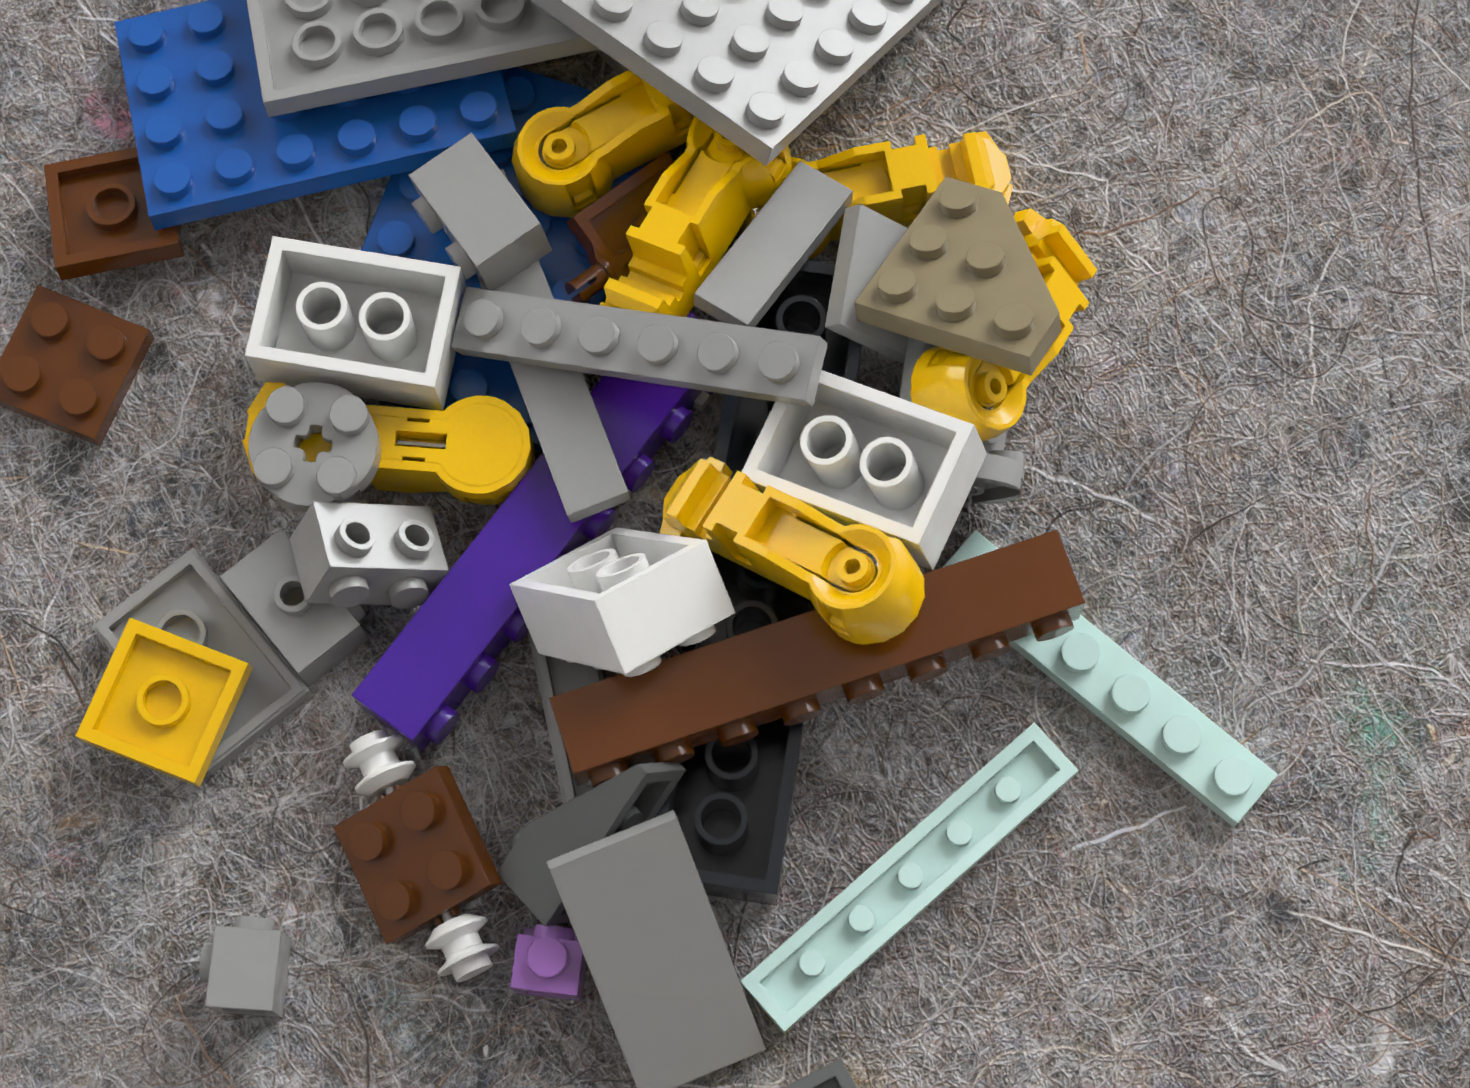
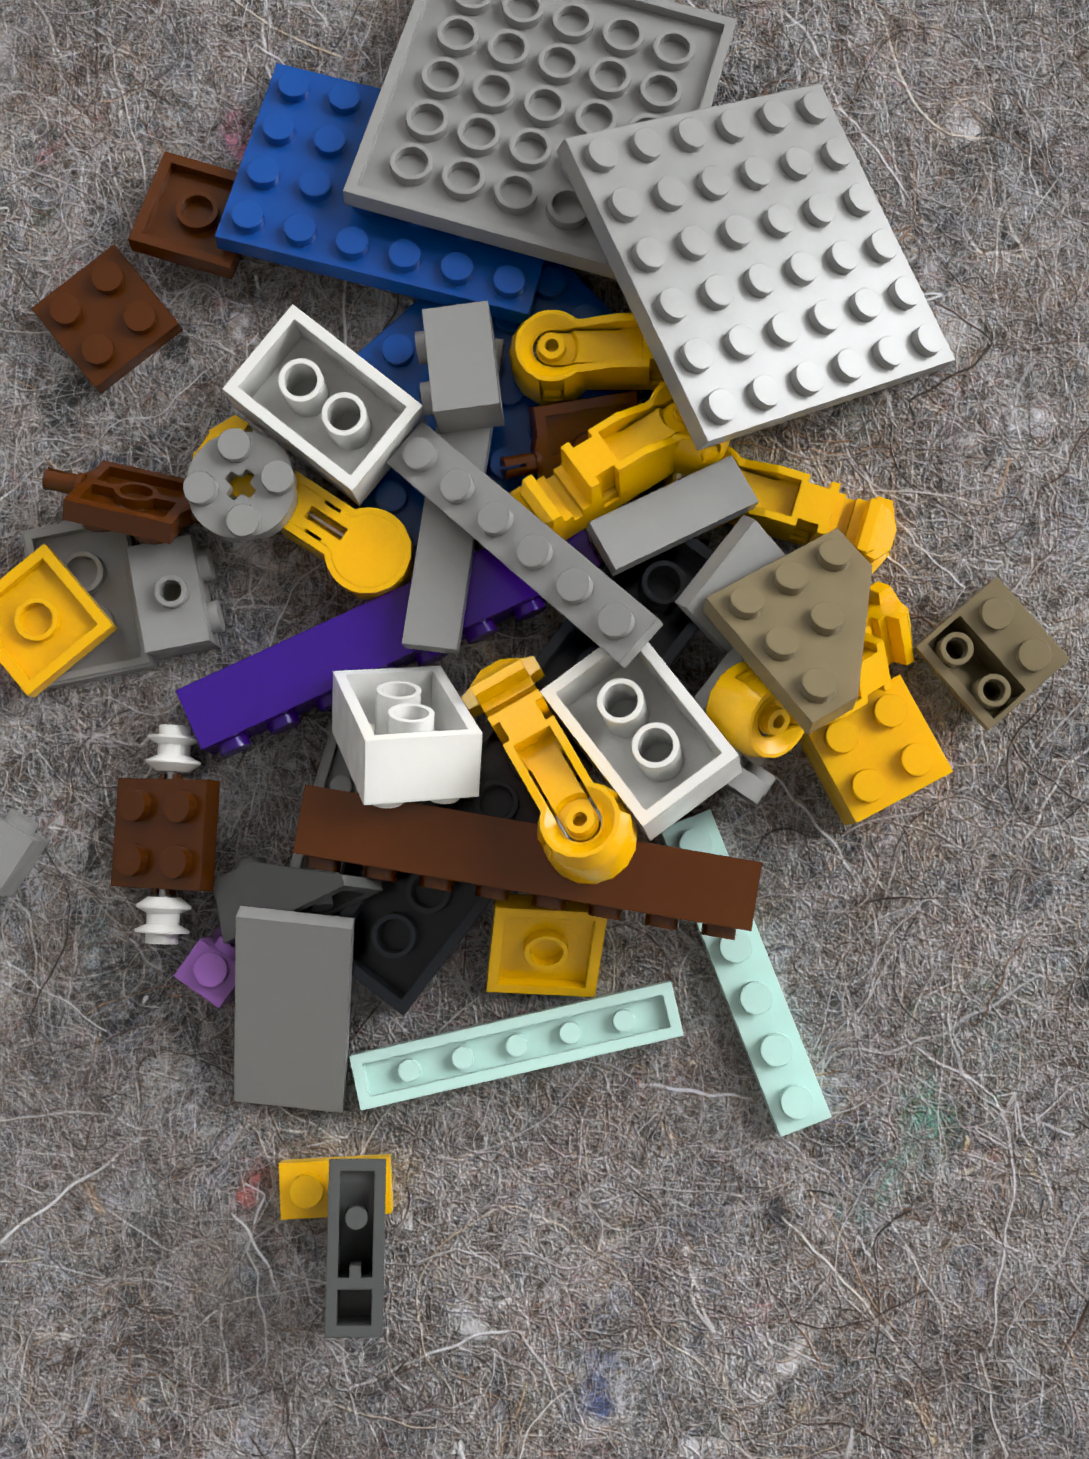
camera: 25 degrees right, 10 degrees up
light grey brick [290,501,449,609] -> none
none -> reddish brown plate [42,460,202,545]
none -> yellow plate [486,894,607,997]
none -> yellow brick [799,675,953,825]
none -> dark tan slope [913,577,1070,731]

